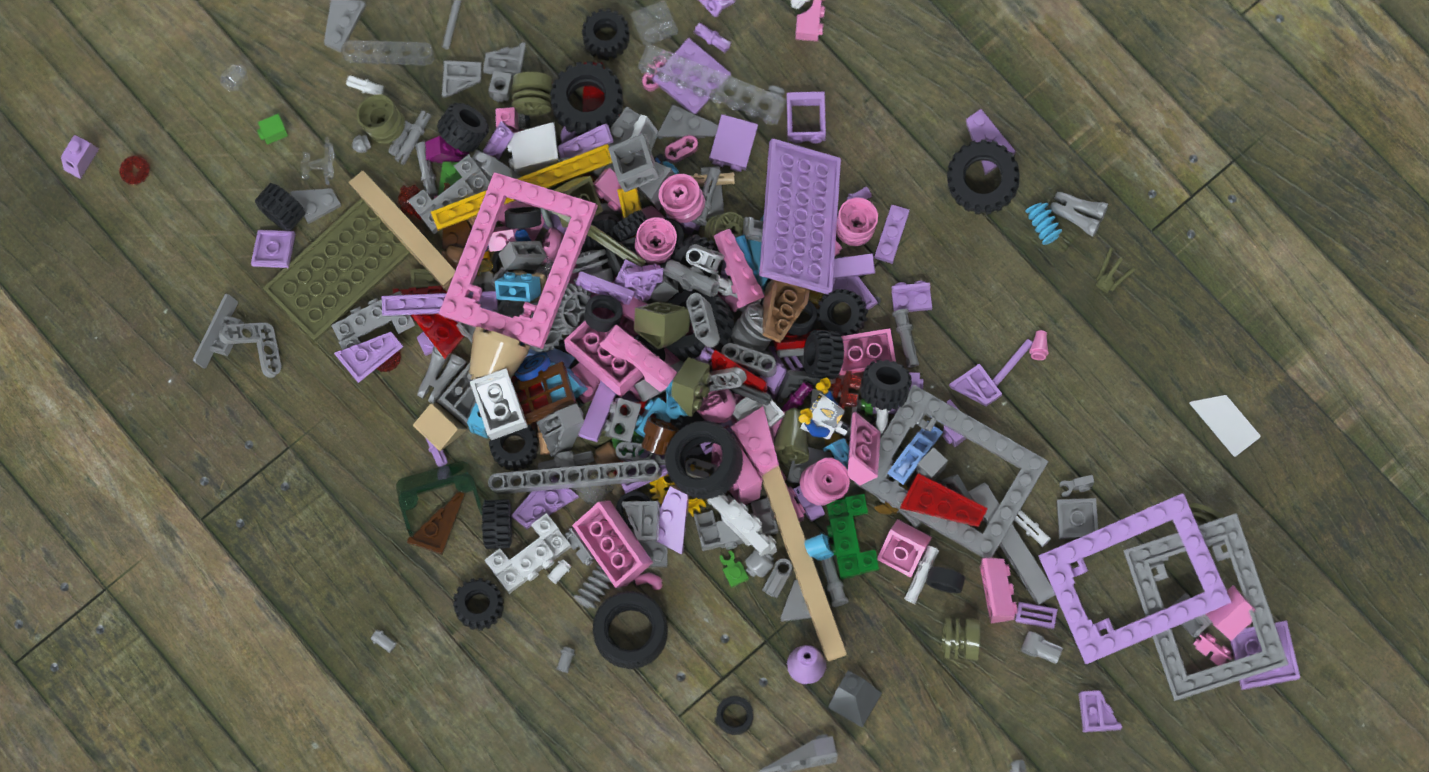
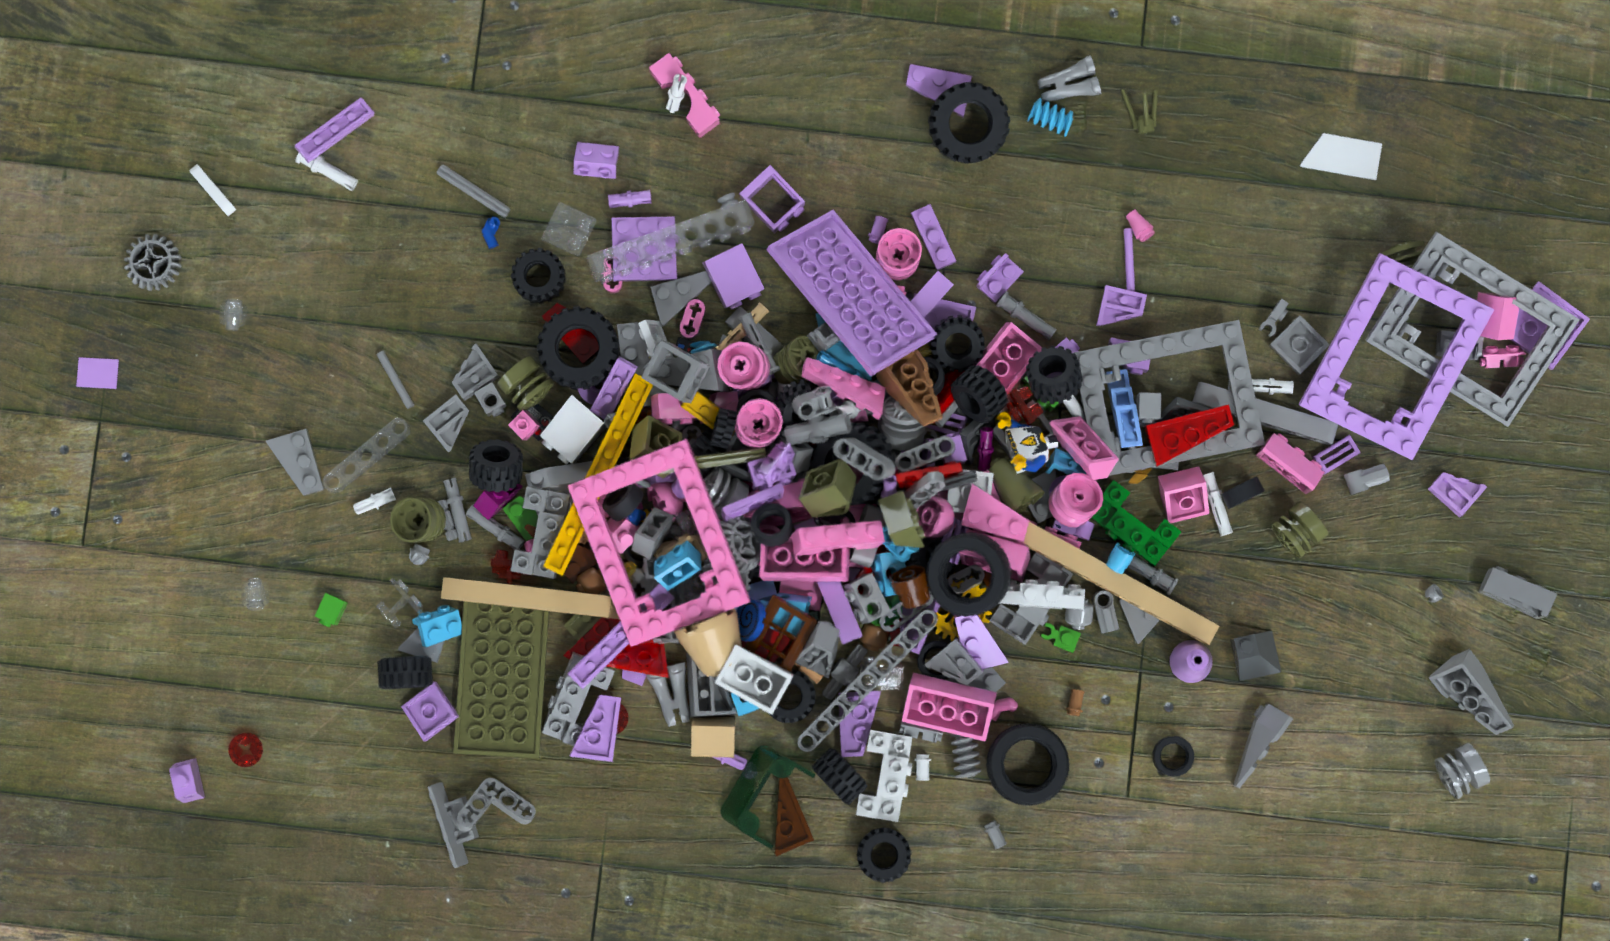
camera: 45 degrees left, 10 degrees up
lavender hinge [483,121,514,159] -> none
none -> medium azure bracket [412,605,462,647]
none -> medium nougat pin [1066,689,1085,717]

